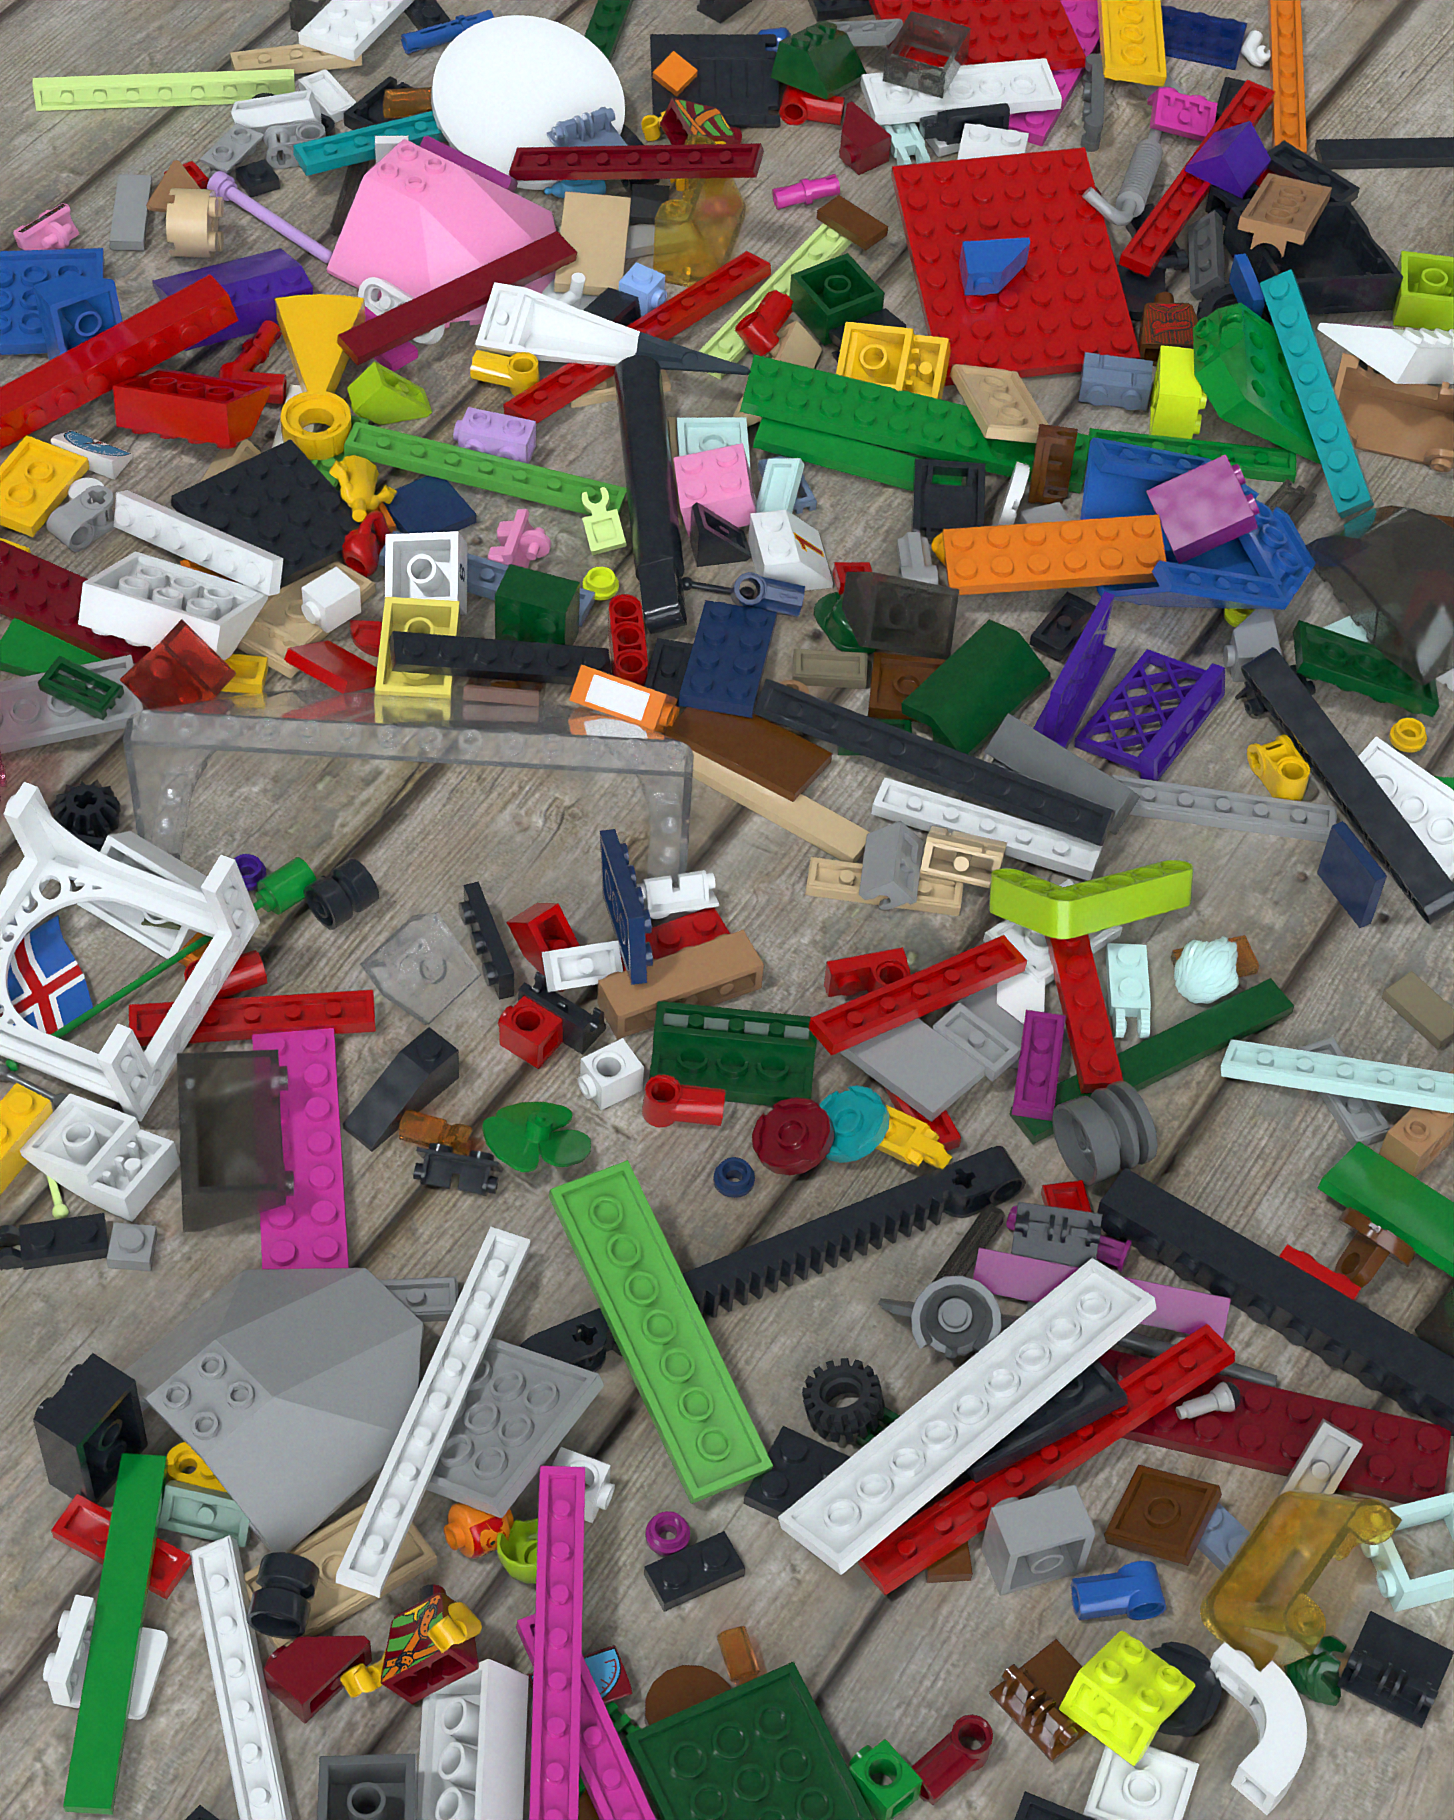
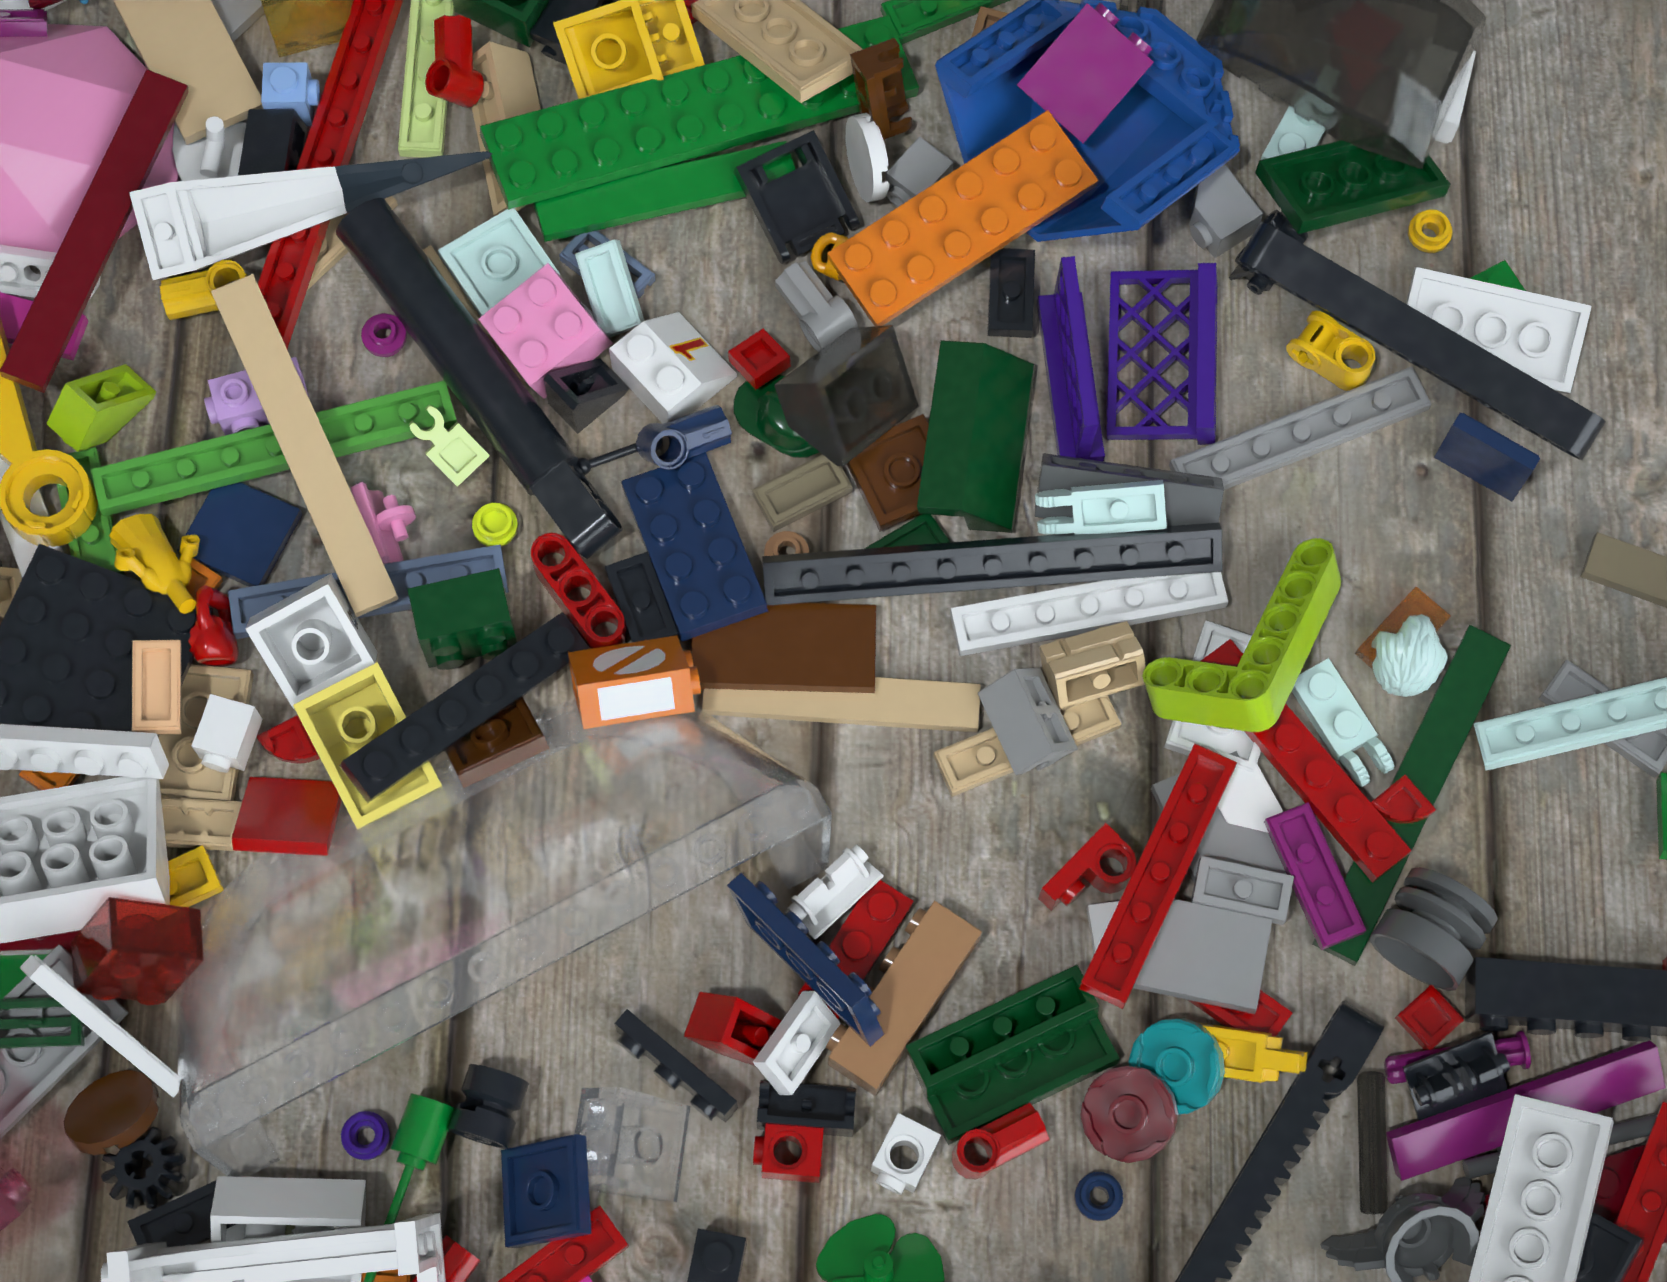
camera: 30 degrees left, 20 degrees up
none -> white tile [20,955,185,1098]
none -> reddish brown tile [63,1070,160,1155]
none -> light nougat tile [132,640,181,735]
none -> tan tile [211,274,399,617]
none -> magenta plate [361,313,407,357]
none -> dark blue tile [501,1134,591,1248]
none -> light aqua hinge [1035,480,1167,535]
none -> red tile [1371,775,1436,823]

